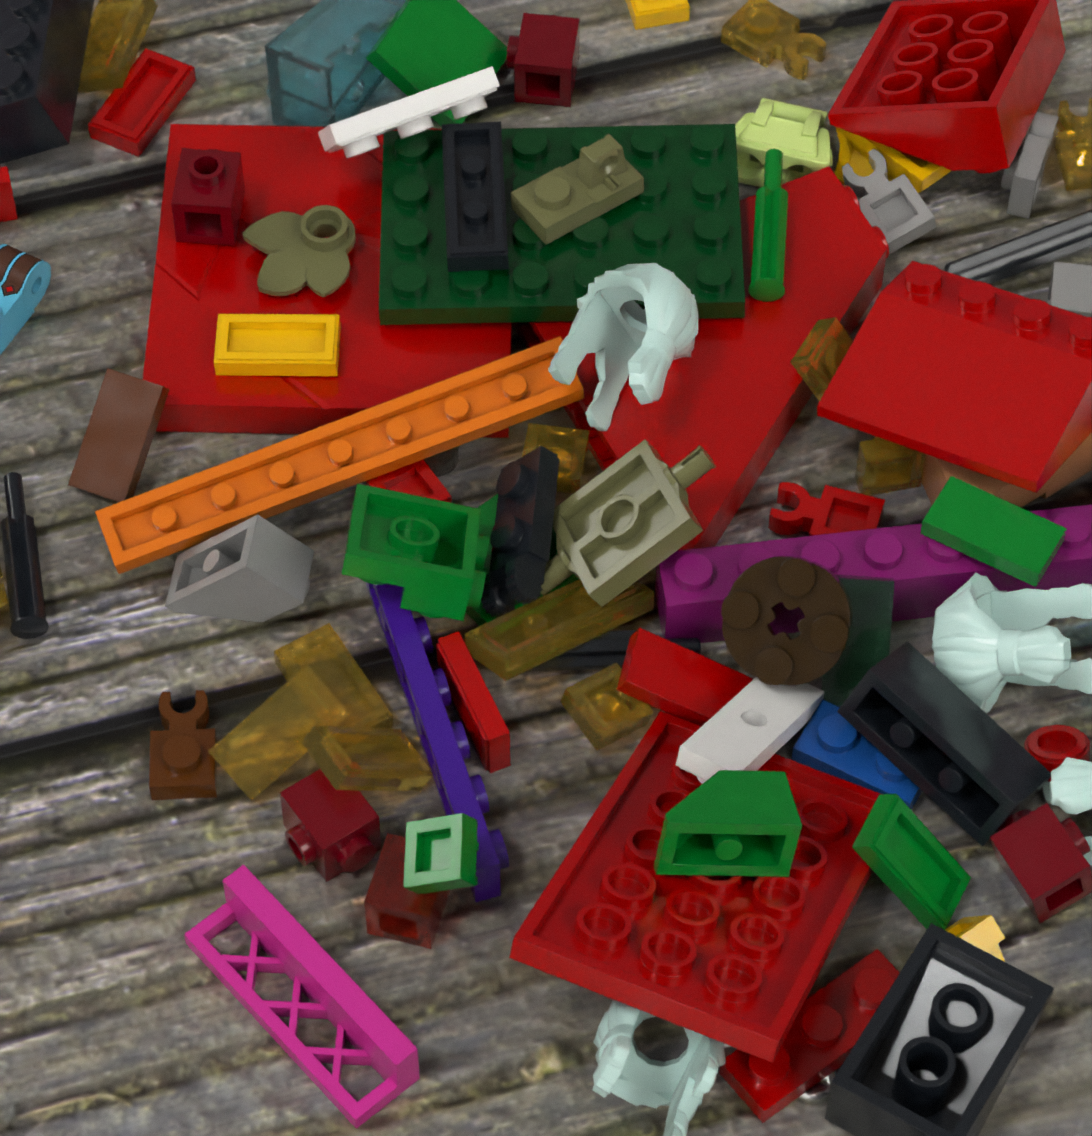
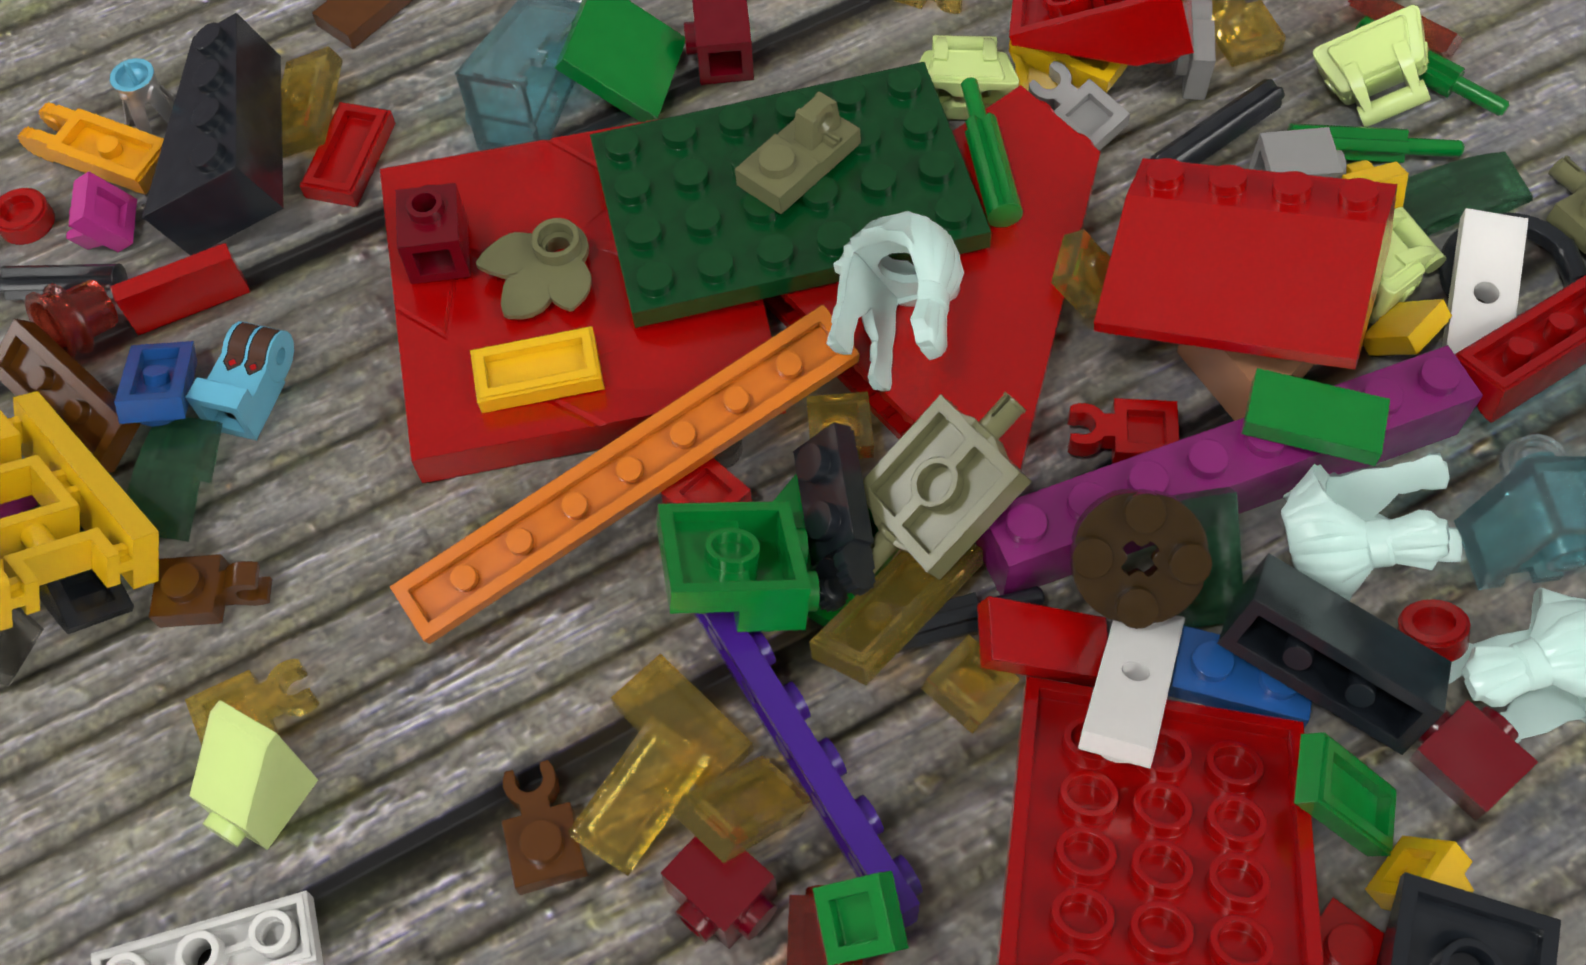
camera: 10 degrees left, 5 degrees up
black axle [0,472,49,639] -> none
reddish brown tile [68,368,170,502] -> none
light grey slope [165,515,314,622] -> none
white tile [318,66,500,159] -> none
red tile [436,631,511,773] -> none
black tile [442,121,509,272] -> none
green slope [654,770,802,877] -> none
clear yellow plate [855,437,926,496] -> none

